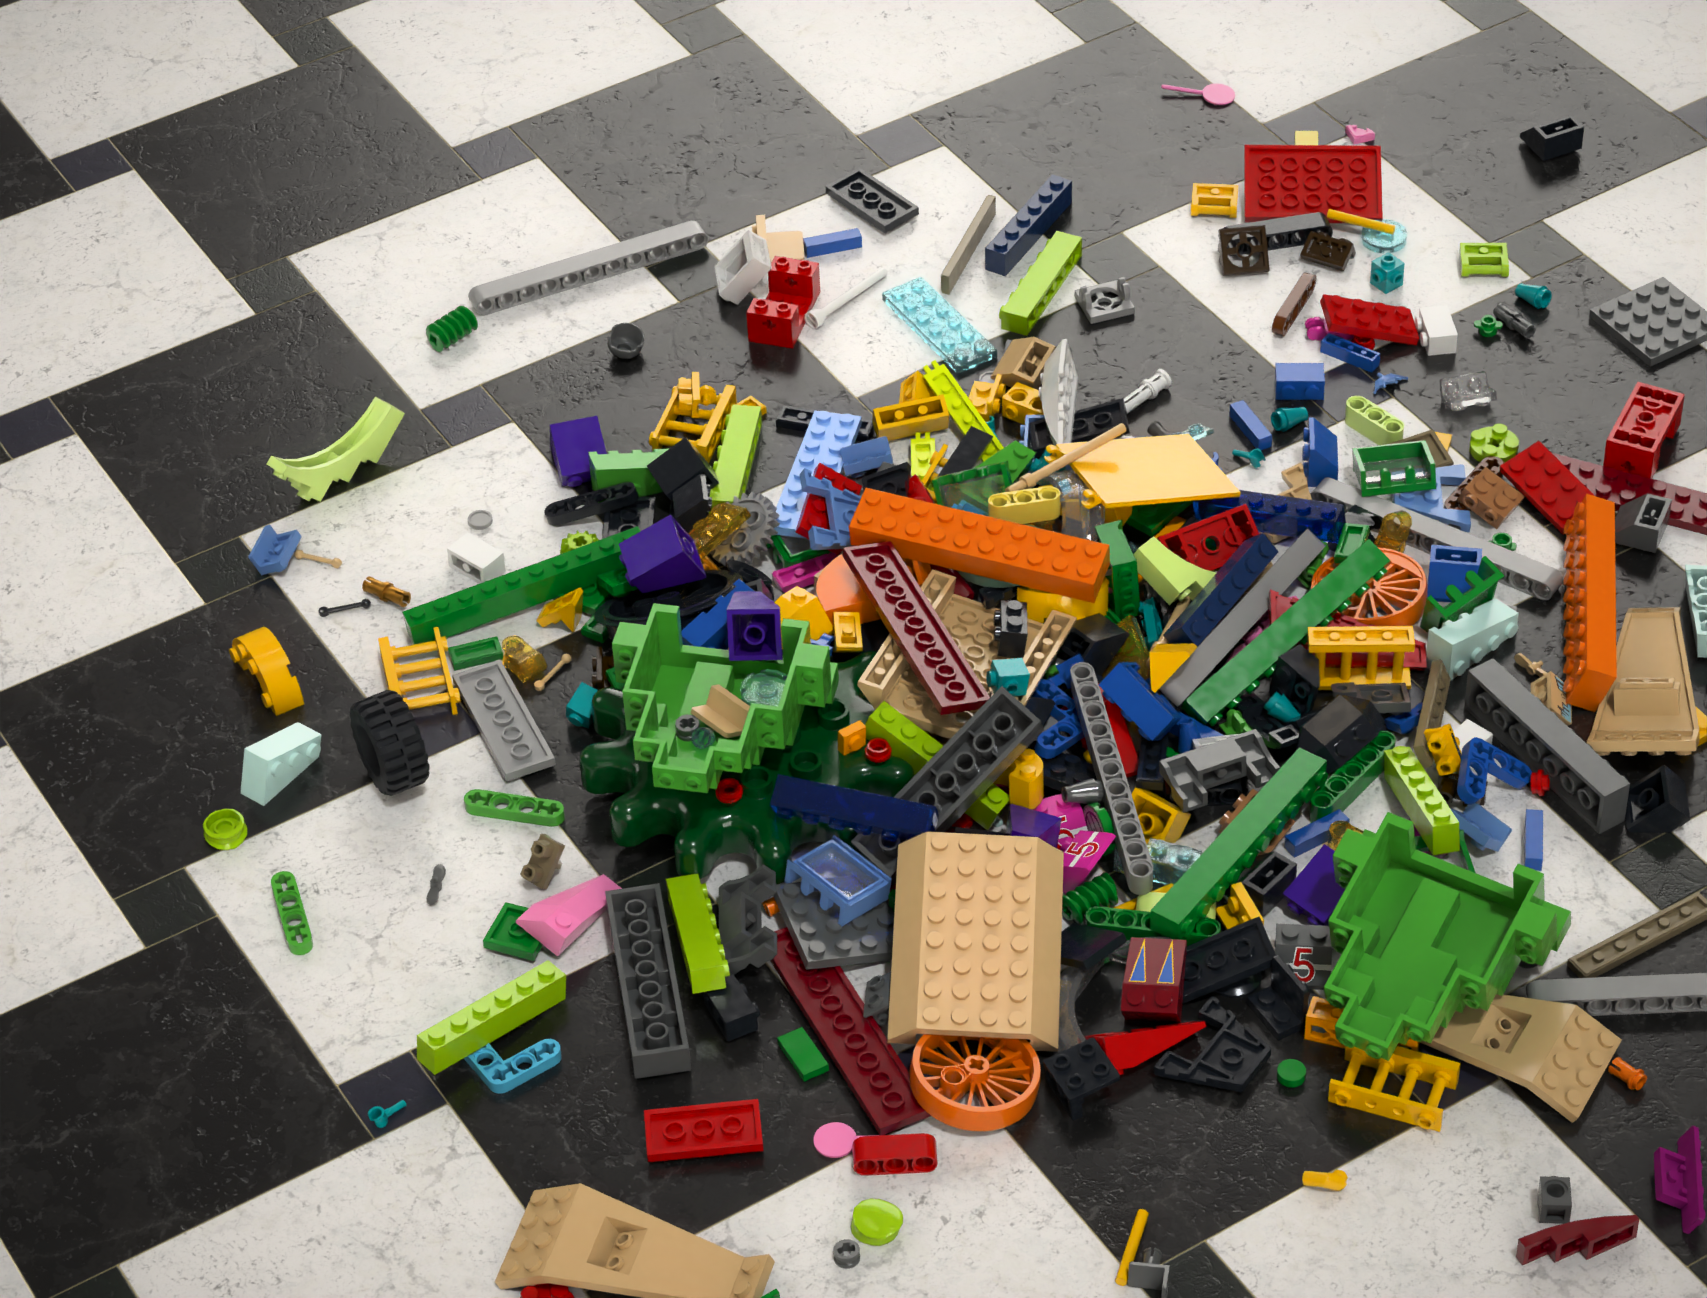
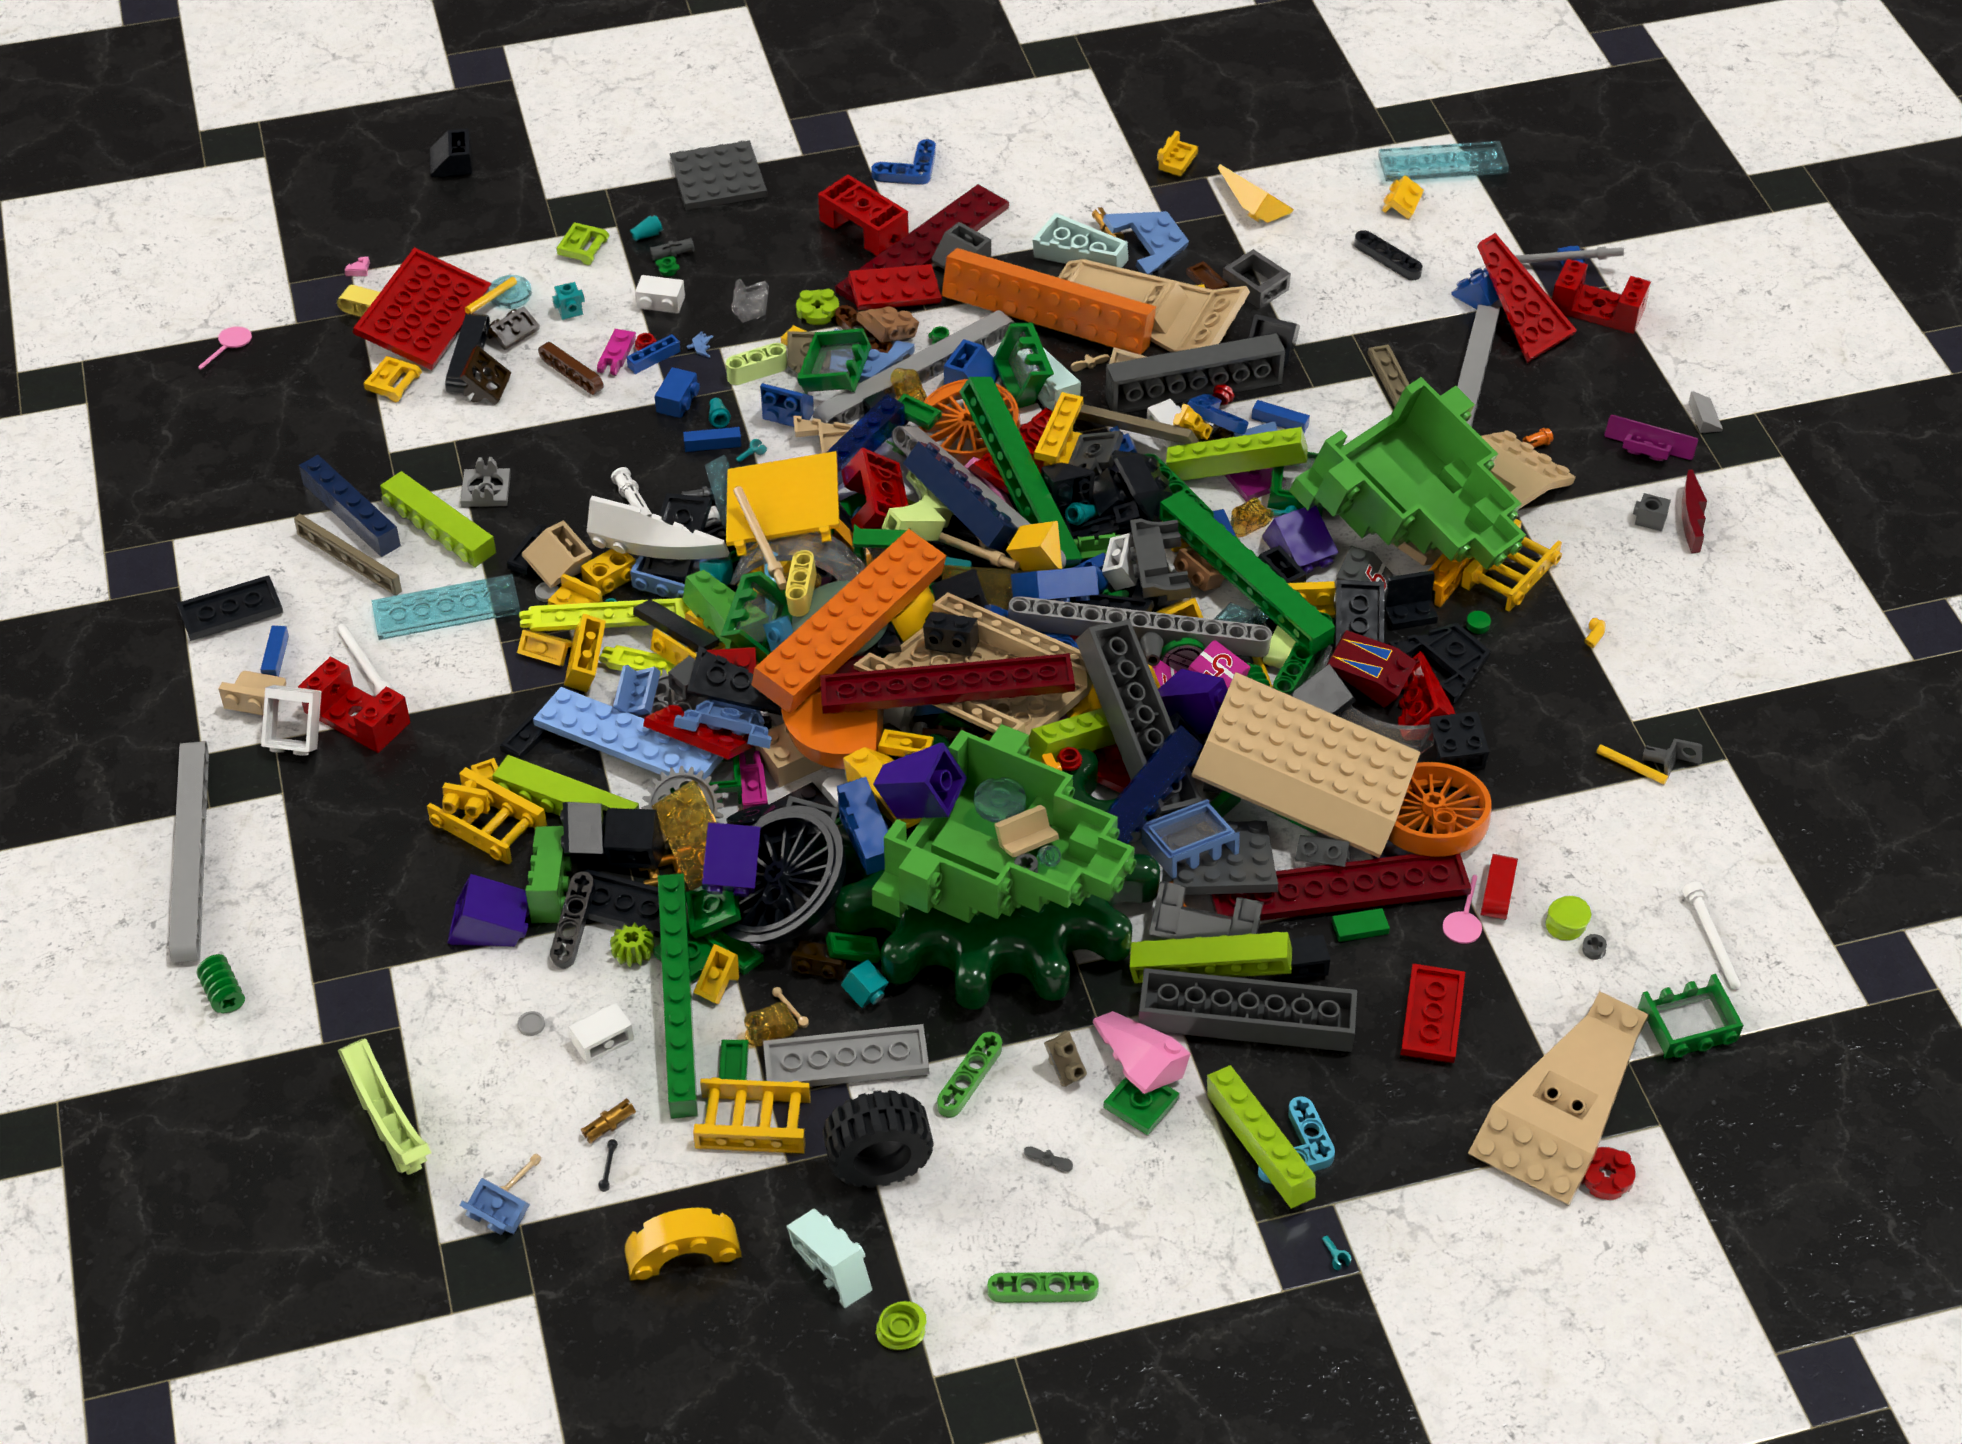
camera: 75 degrees left, 5 degrees up
dark grey hair [608,322,644,359] -> none
teal brick [986,658,1030,696] -> none
red plate [1320,294,1420,345] -> none

